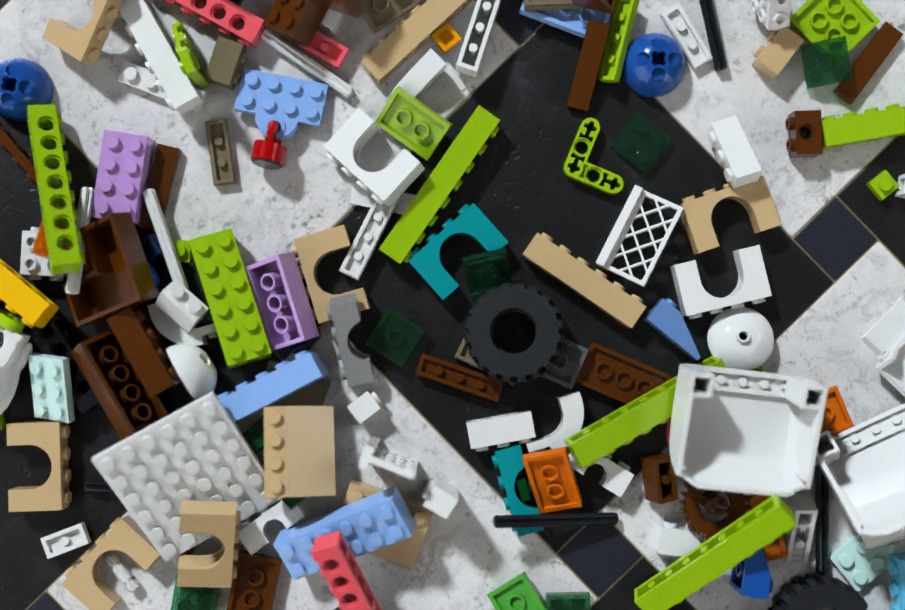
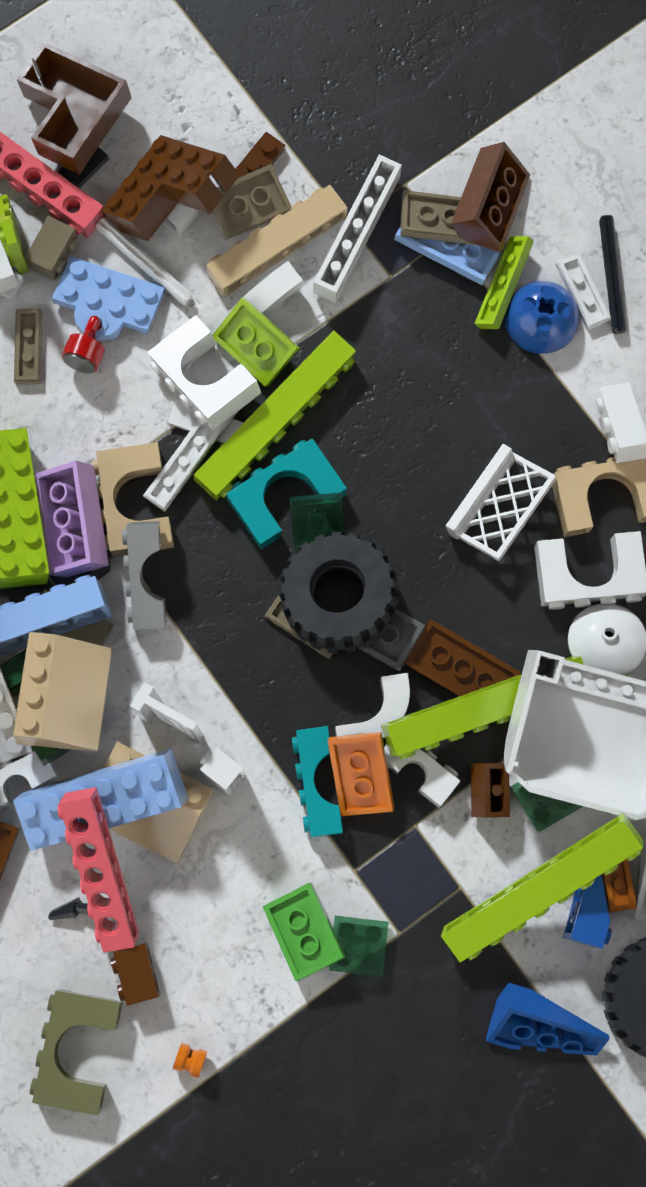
camera: 10 degrees right, 10 degrees down
coral plate [301,31,349,69] -> none
white brick [347,390,382,424] -> none
clear green plate [365,307,425,367] -> none
reddish brown plate [415,353,504,402] -> none
light orange plate [431,22,462,54] -> none
white brick [466,409,536,452] -> none
black axle [493,512,618,528] -> none
dark green plate [516,475,533,502] -> none
tan brick [521,232,646,328] -> none
lime beam [563,117,624,195] -> none
reddish brown tile [567,19,611,111] -> none
clear green plate [610,112,671,173] -> none
medium blue slope [643,298,700,361] -> none
white brick [654,521,704,557] -> none
reddish brown gear [679,483,752,540] -> none

